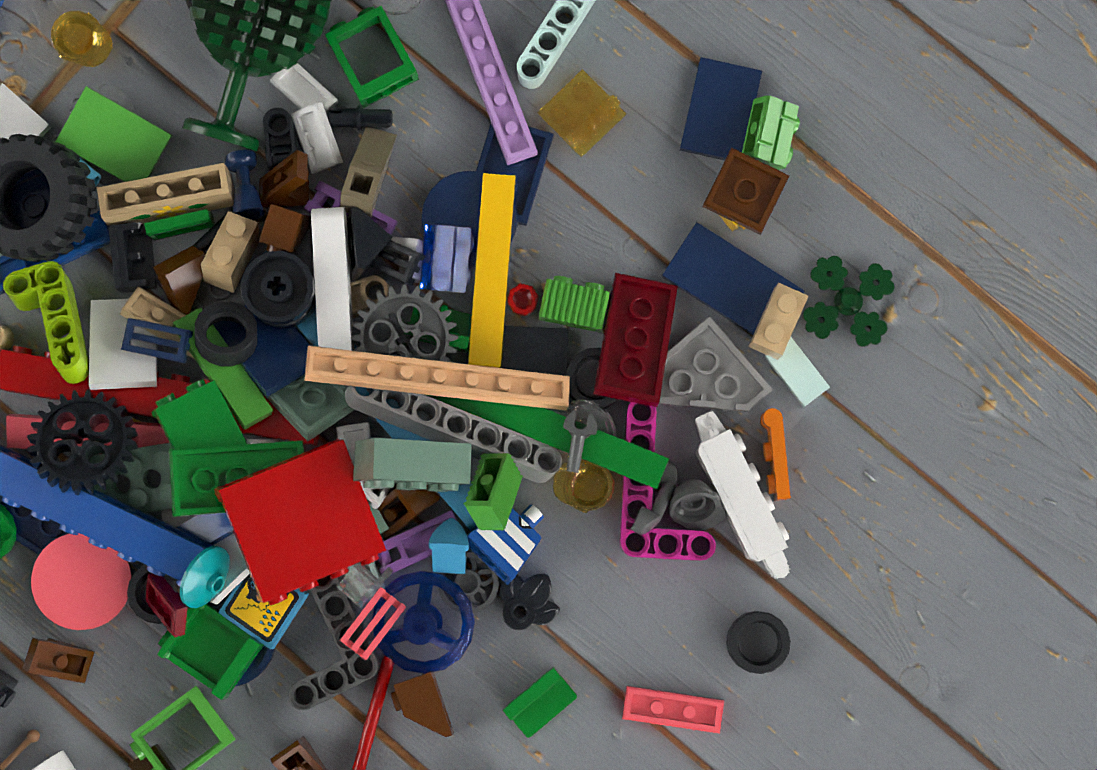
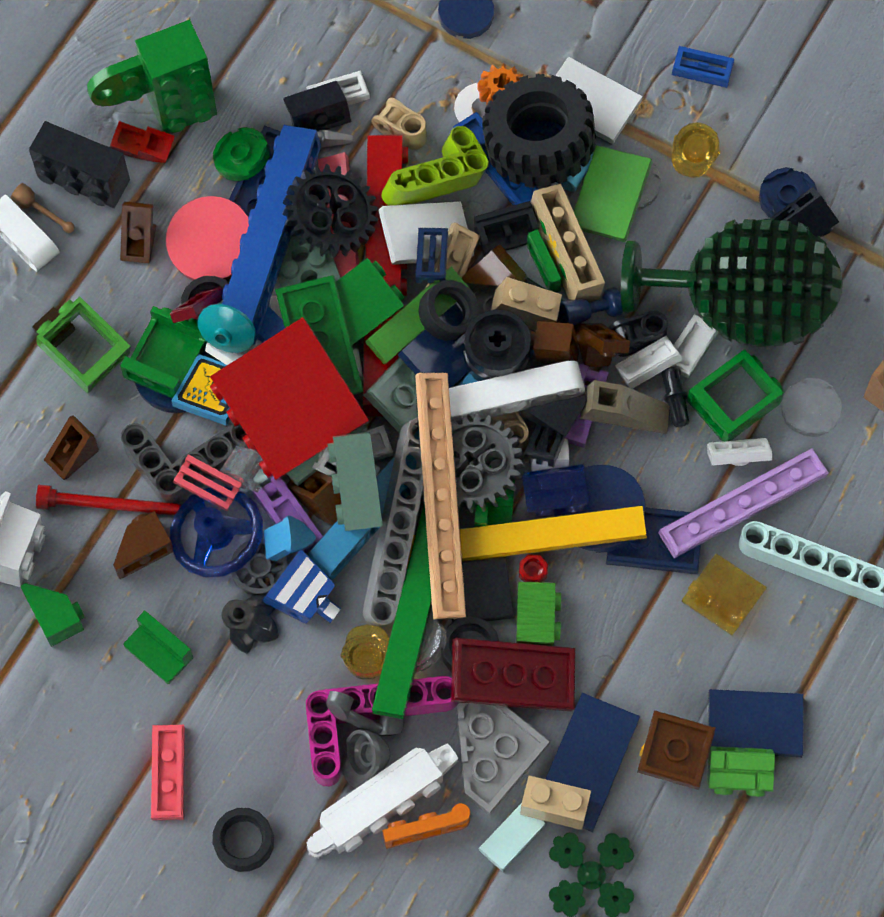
camera: 80 degrees right, 15 degrees down
bright green brick [463,453,523,530] -> none
dark grey bar [563,410,598,473] -> none
none -> white plate [707,438,772,466]

